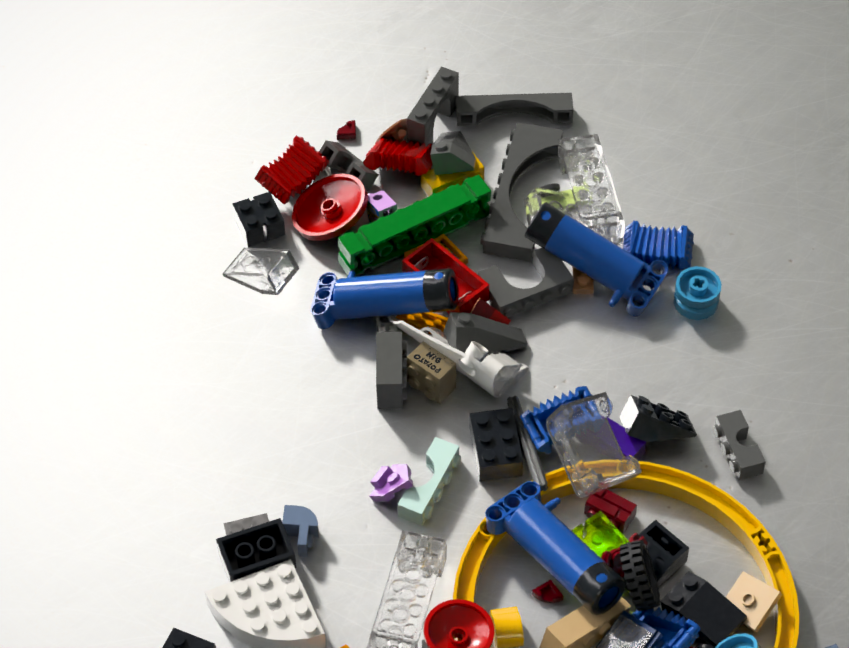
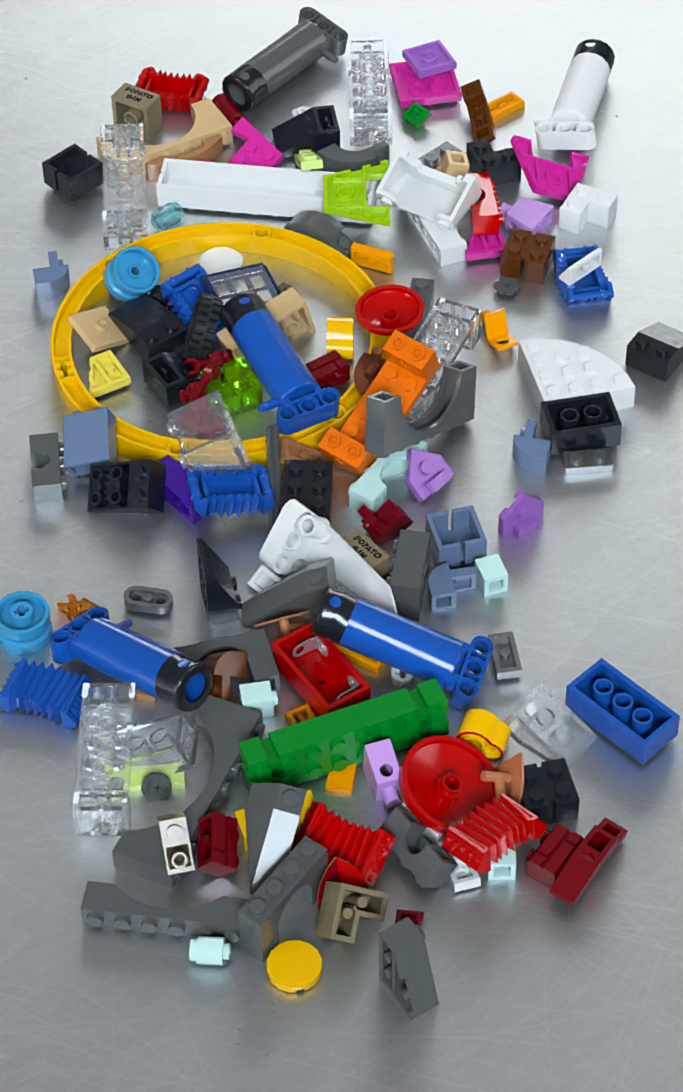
camera: 170 degrees left, 5 degrees down
none -> clear orange plate [57,593,100,621]
none -> sand blue brick [63,407,117,477]
none -> light yellow wing [89,350,131,398]
none -> flat silver plate [124,586,173,614]
none -> slope [156,812,195,875]
none -> dark red piece [179,361,221,424]
none -> light aqua brick [189,936,231,966]
none -> black slope [196,538,242,625]
none -> dark red brick [197,811,239,878]
none -> reddish brown brick [202,651,247,701]
none -> light aqua brick [239,680,278,718]
none -> yellow tile [267,940,322,993]
none -> medium nougat plate [279,437,324,462]
none -> dark red brick [305,350,350,389]
none -> dark tan brick [315,881,389,944]
none -> orange plate [318,330,440,478]
none -> copper shield [354,348,387,395]
none -> dark red brick [357,499,413,543]
none -> dark grey arch [365,360,477,458]
none -> dark grey wedge [379,917,439,1020]
none -> sand blue piece [425,505,487,568]
none -> sand blue brick [428,563,476,612]
none -> yellow piece [456,709,511,761]
none -> light aqua brick [474,554,508,597]
none -> nougat shield [480,752,524,804]
none -> flat silver plate [488,631,523,680]
none -> medium lavender plate [498,490,544,539]
none -> dark red brick [525,823,583,888]
none -> dark red slope [549,817,628,907]
none -> blue brick [565,658,680,765]

